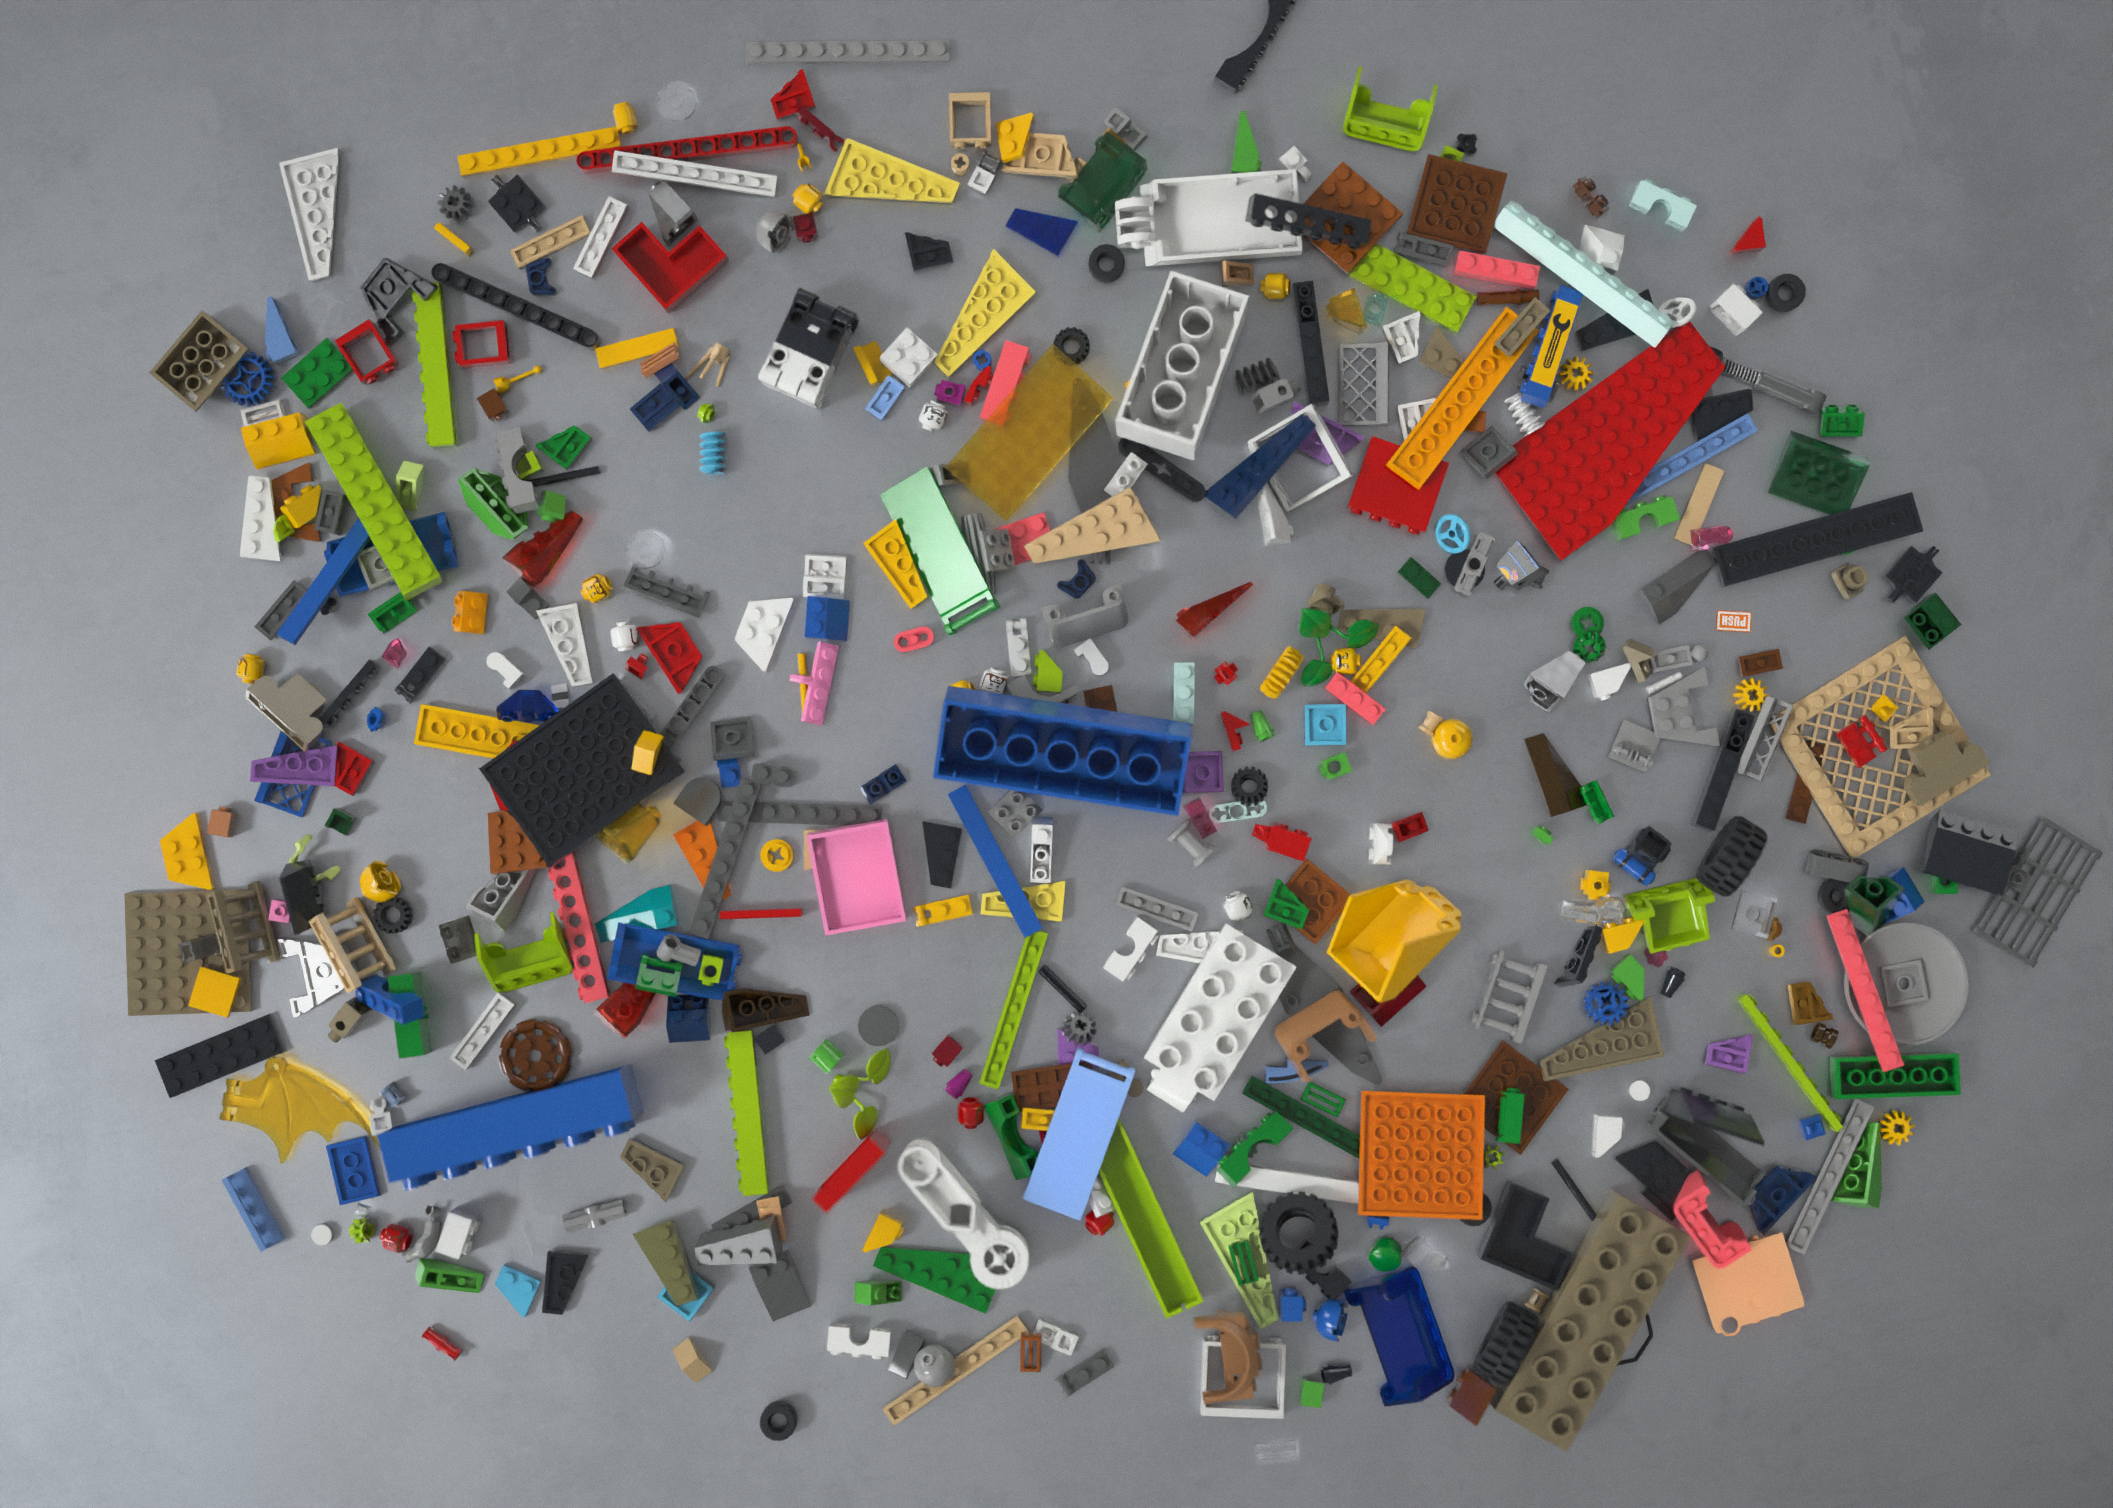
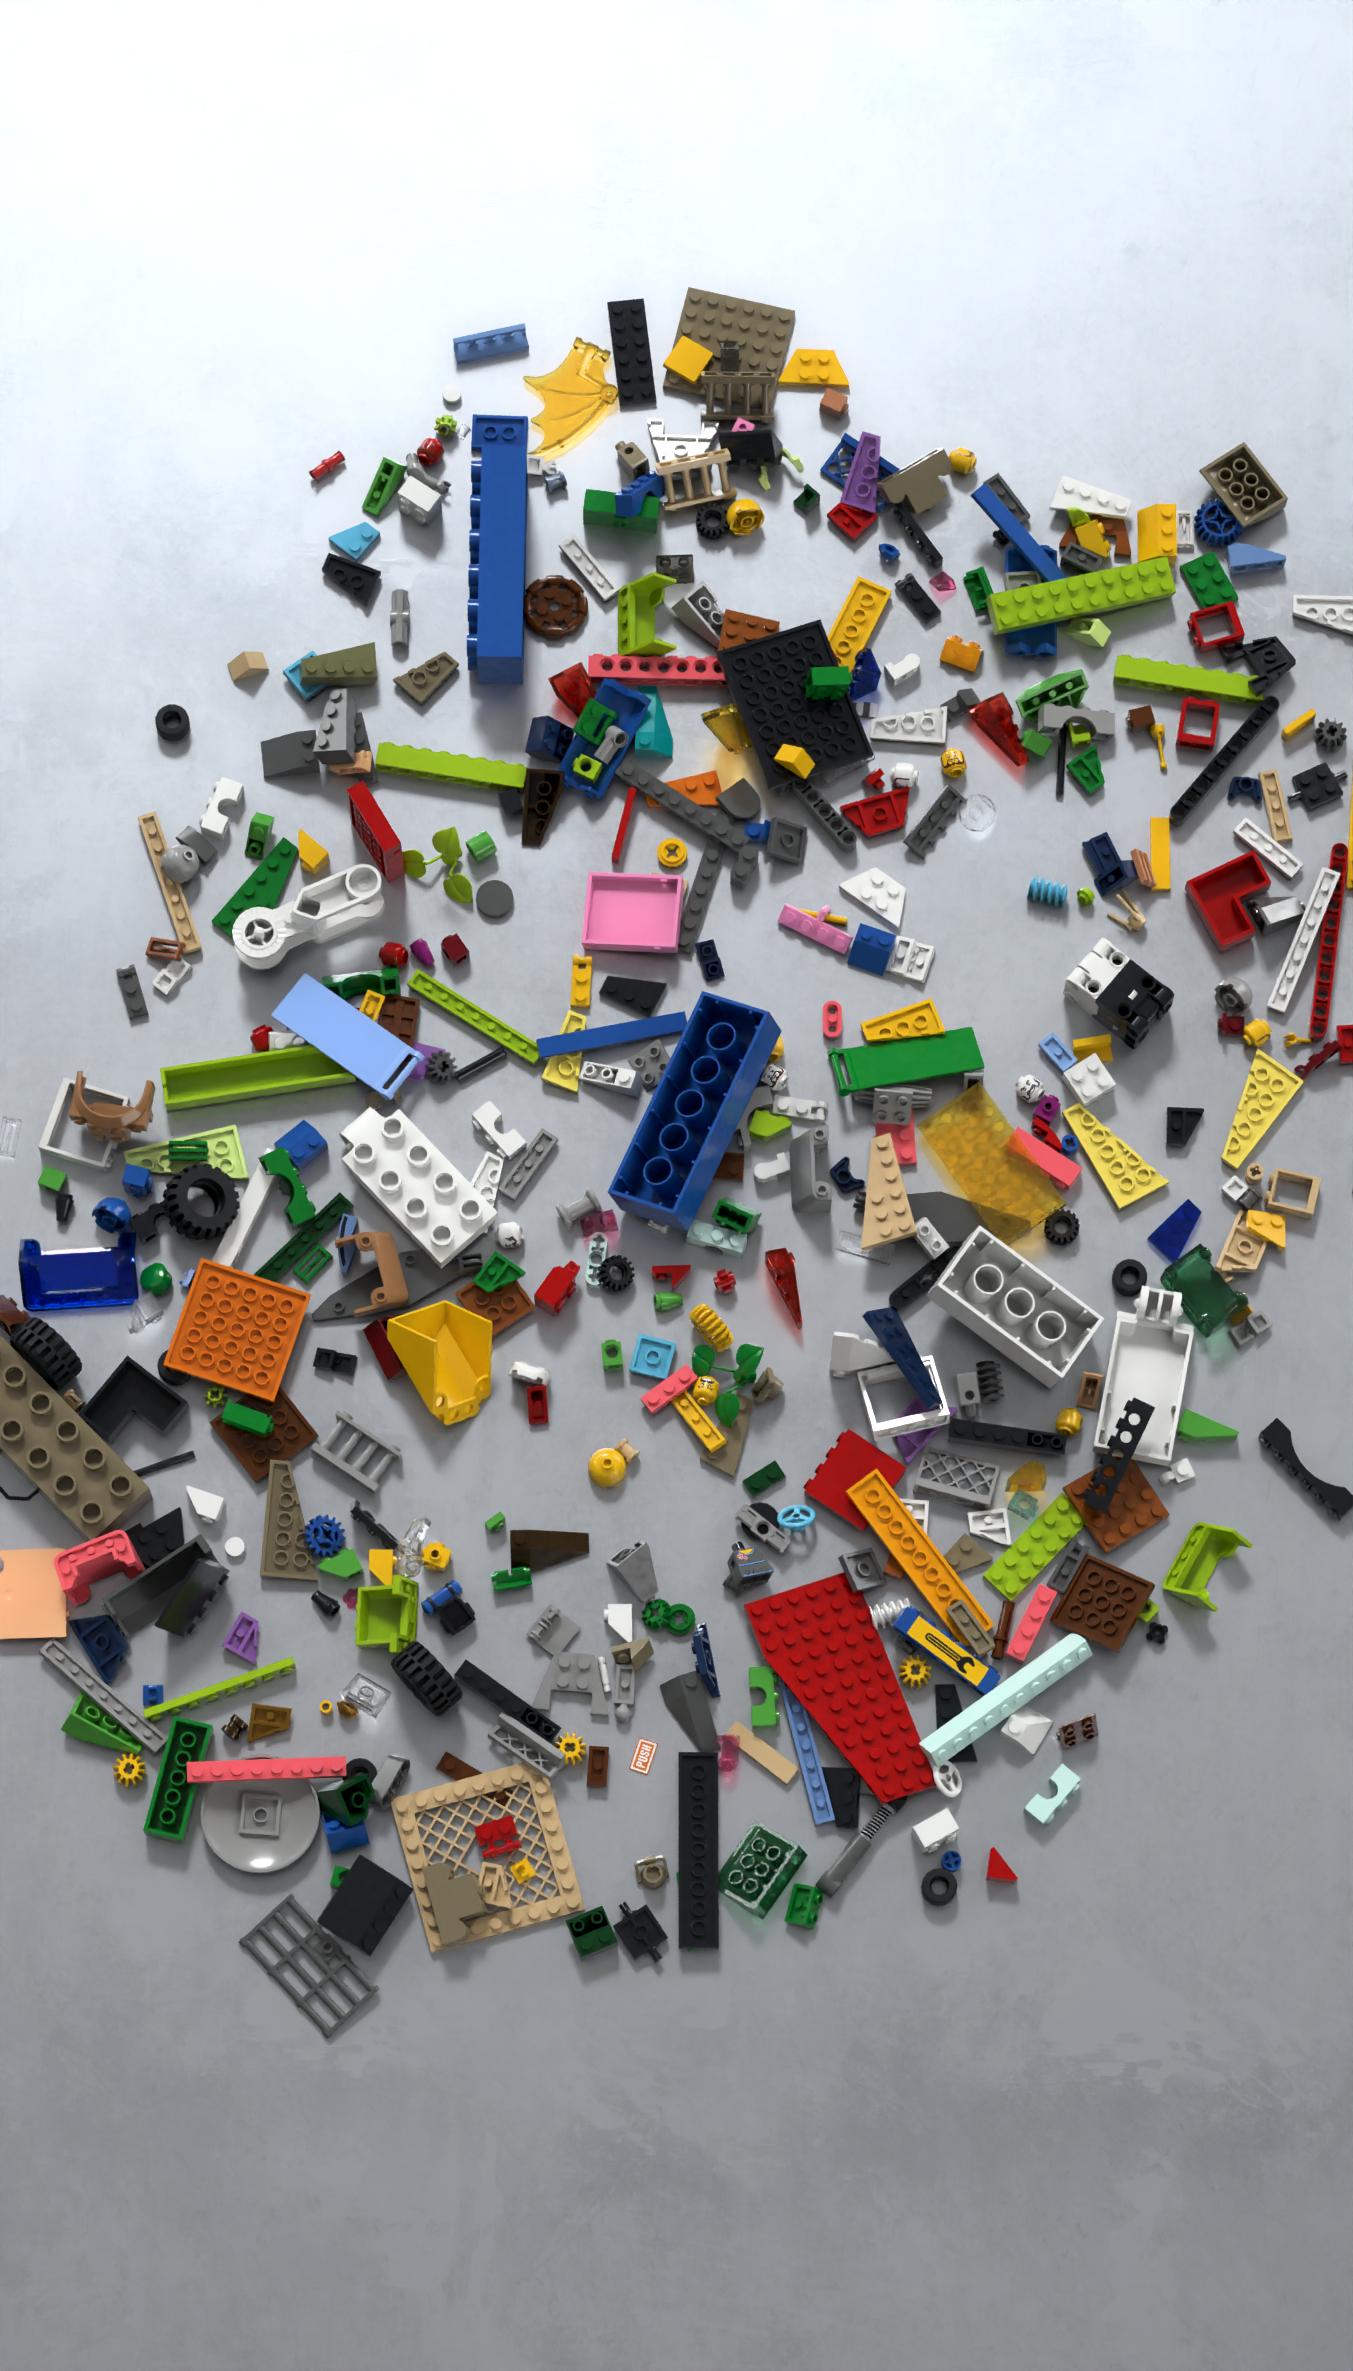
camera: 100 degrees right, 15 degrees down
medium lavender tile [1182,751,1224,793] -> none
none -> black slope [313,1347,358,1376]
none -> dark blue wing [691,1623,720,1698]
none -> green brick [712,1197,762,1234]
none -> green brick [805,666,852,700]

